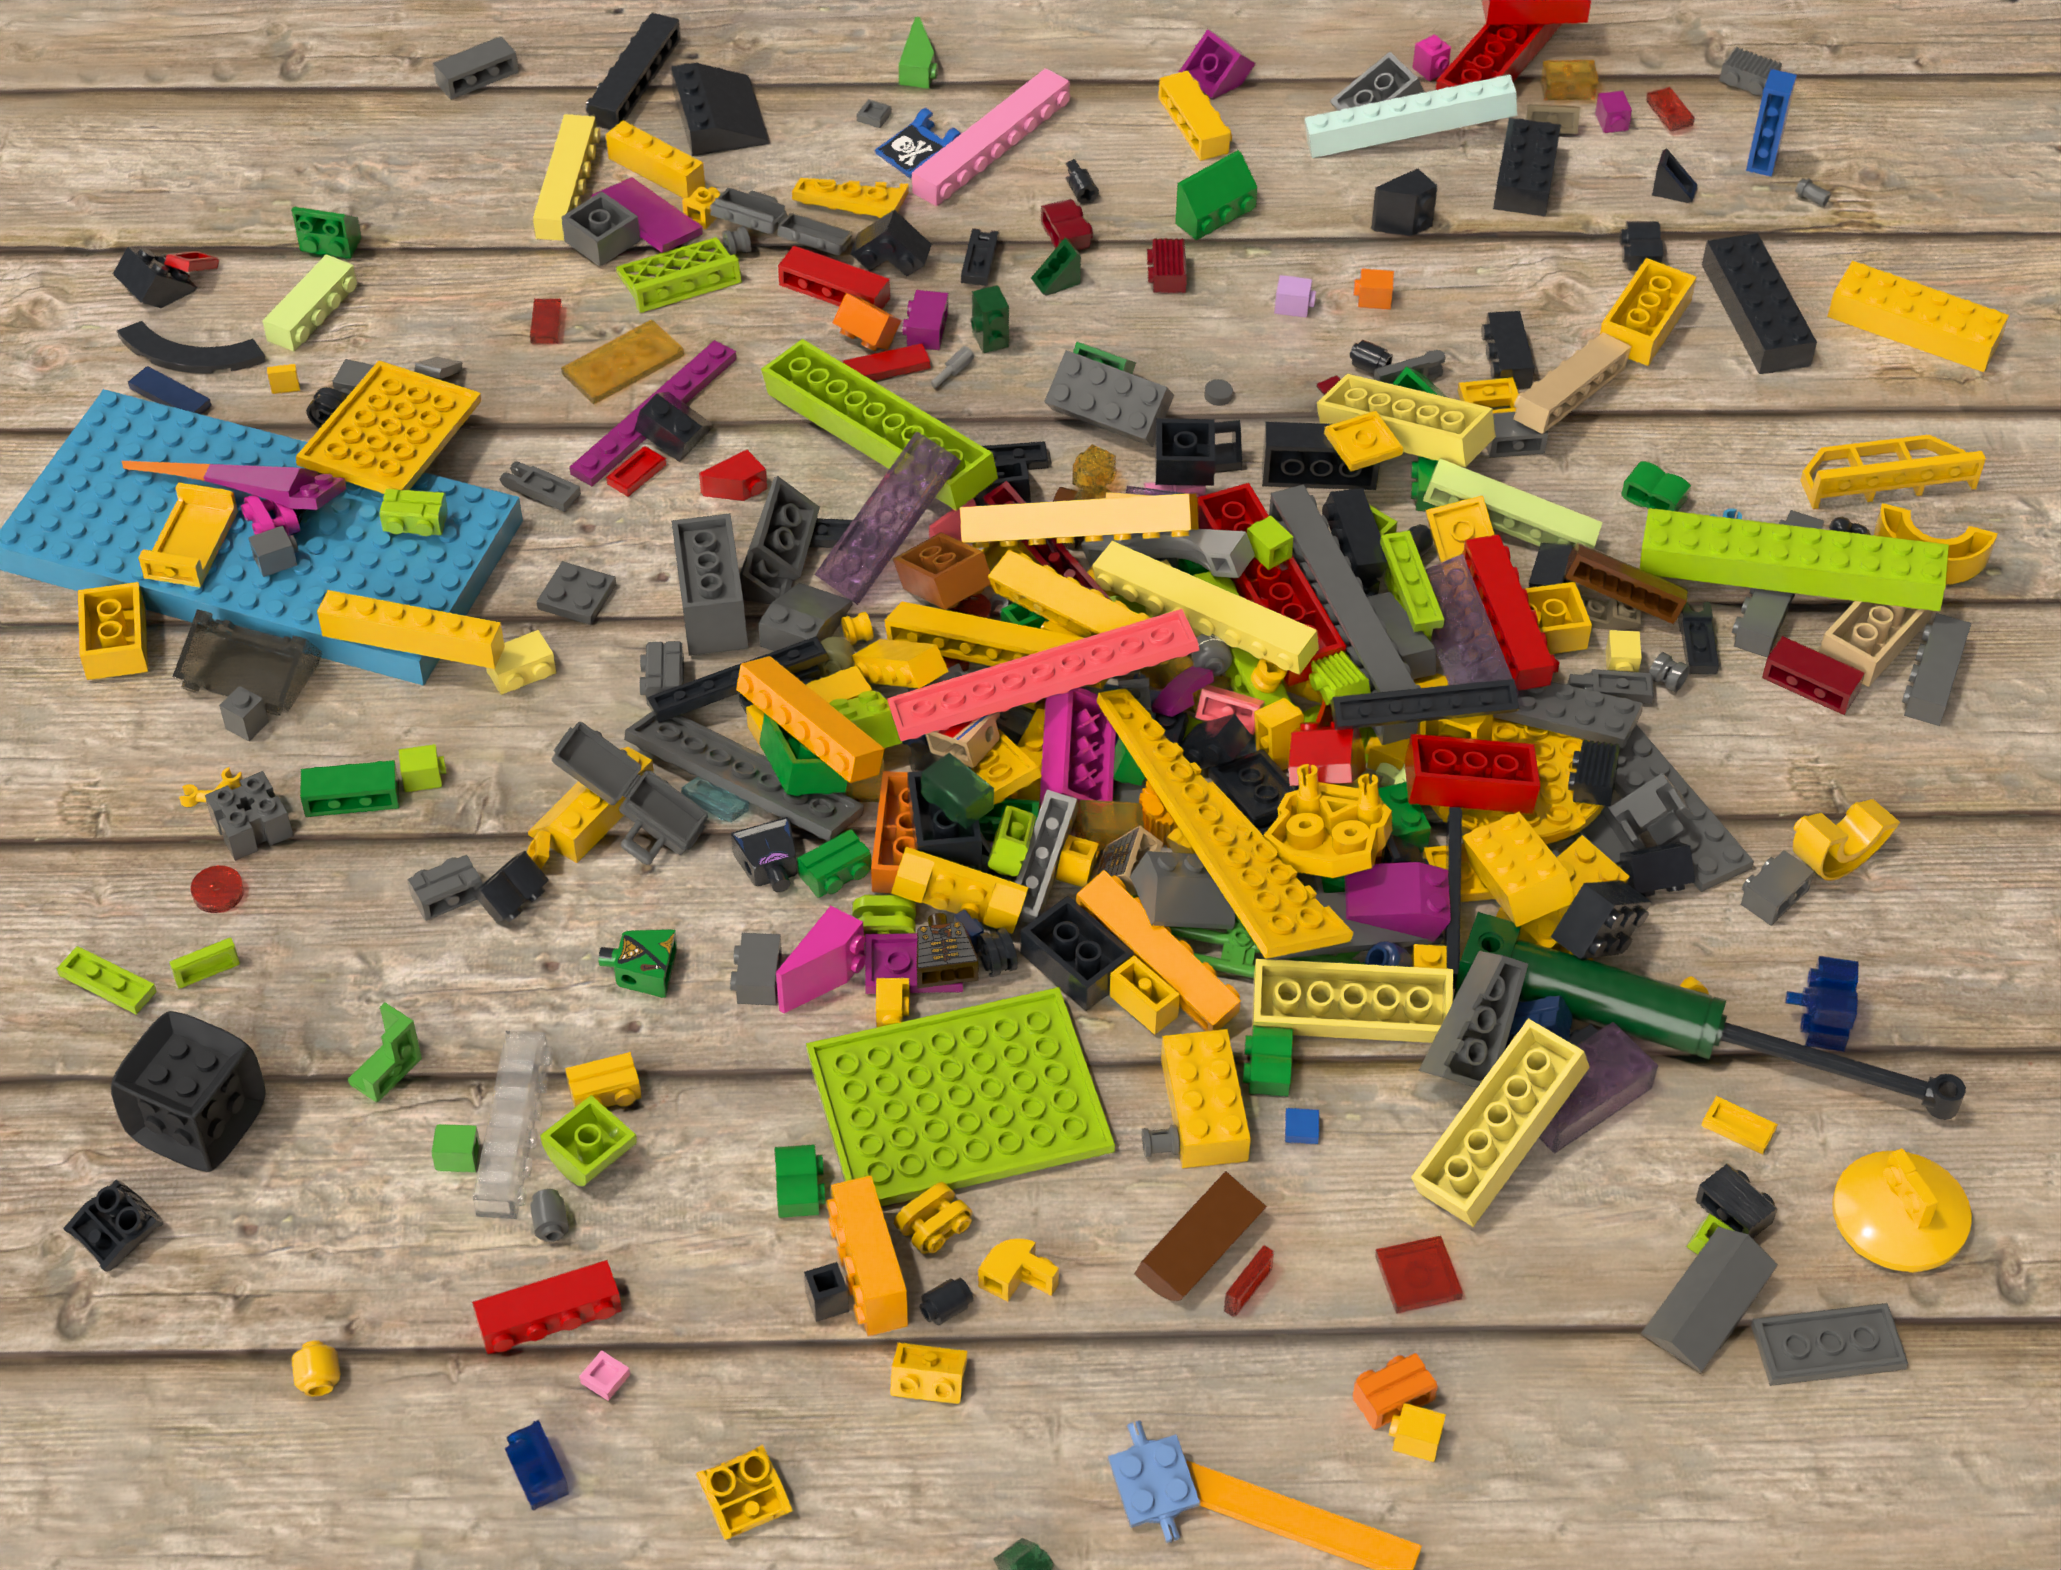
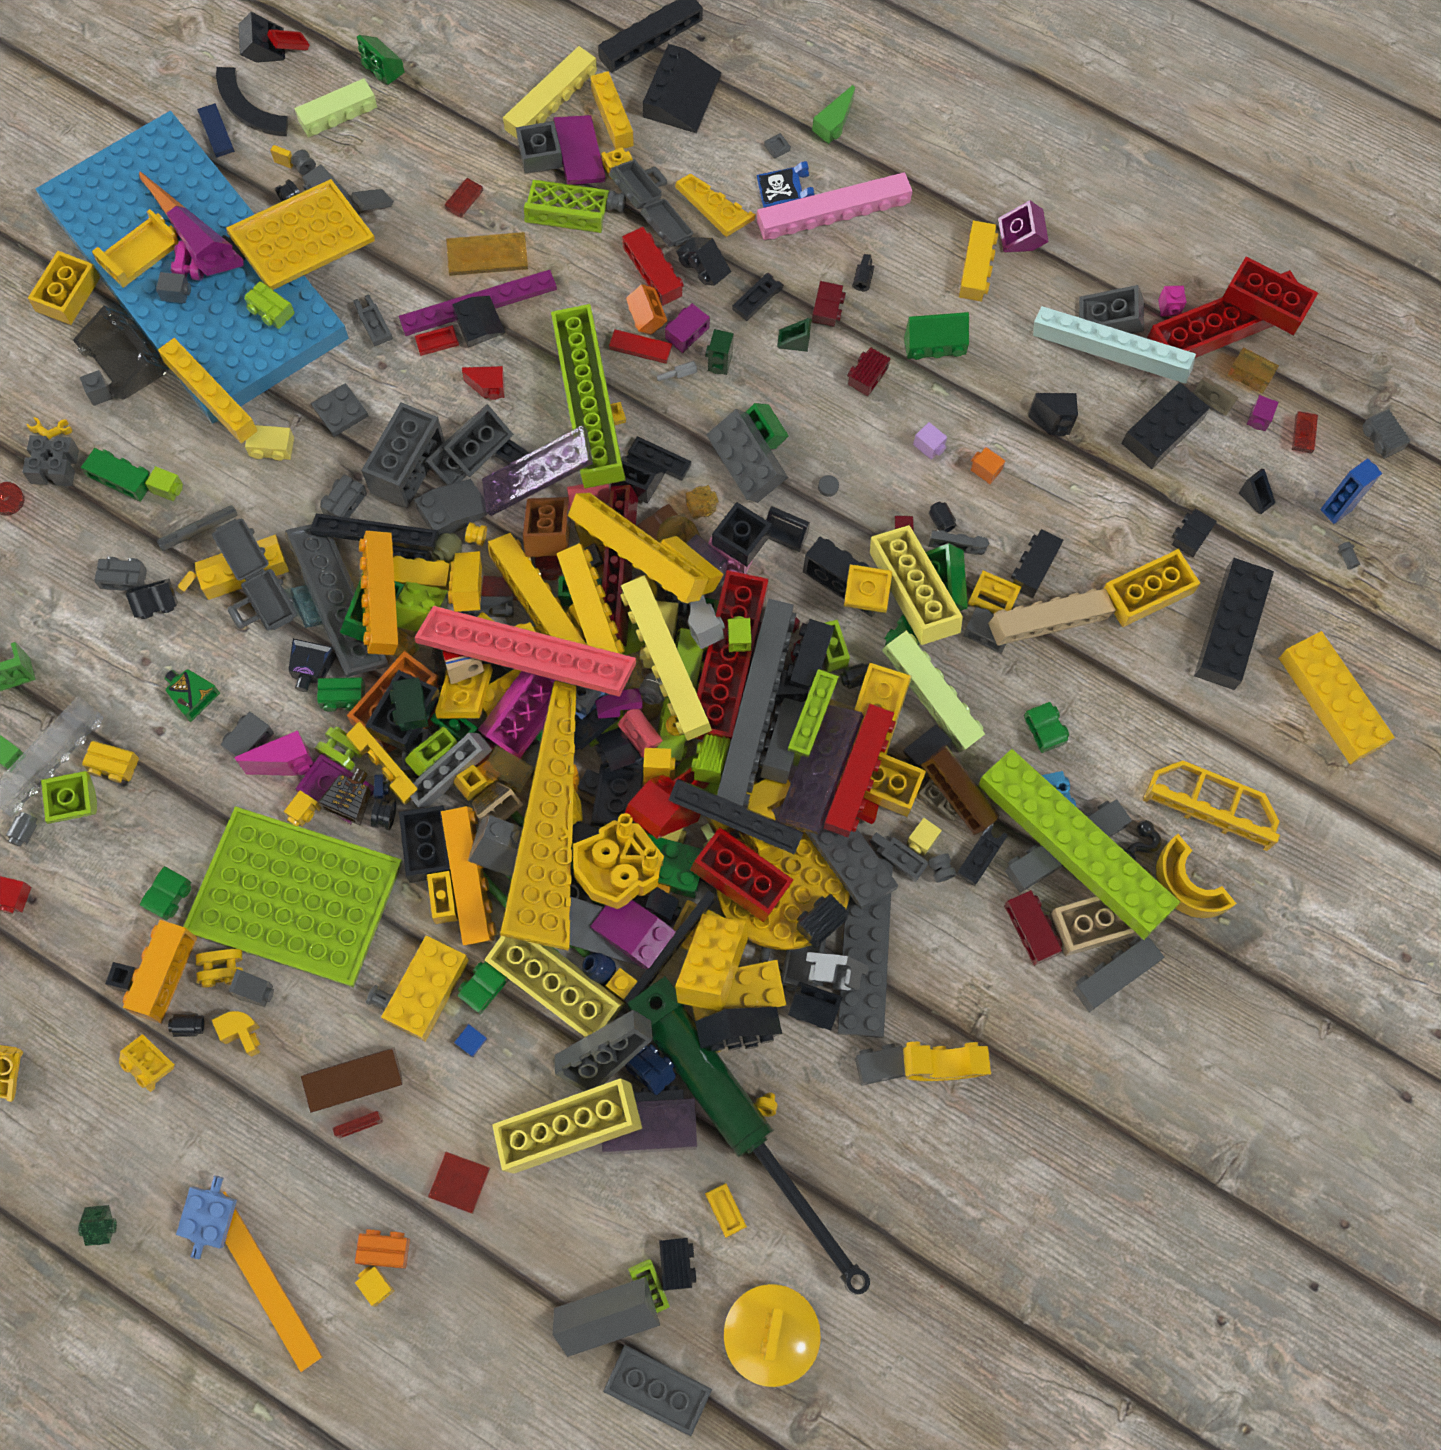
camera: 30 degrees right, 20 degrees up
clear blue brick [1785,956,1859,1052] -> none
none -> dark grey axle [157,505,238,551]
none -> dark grey slope [229,969,274,1007]
none -> dark grey wheel [291,149,316,175]

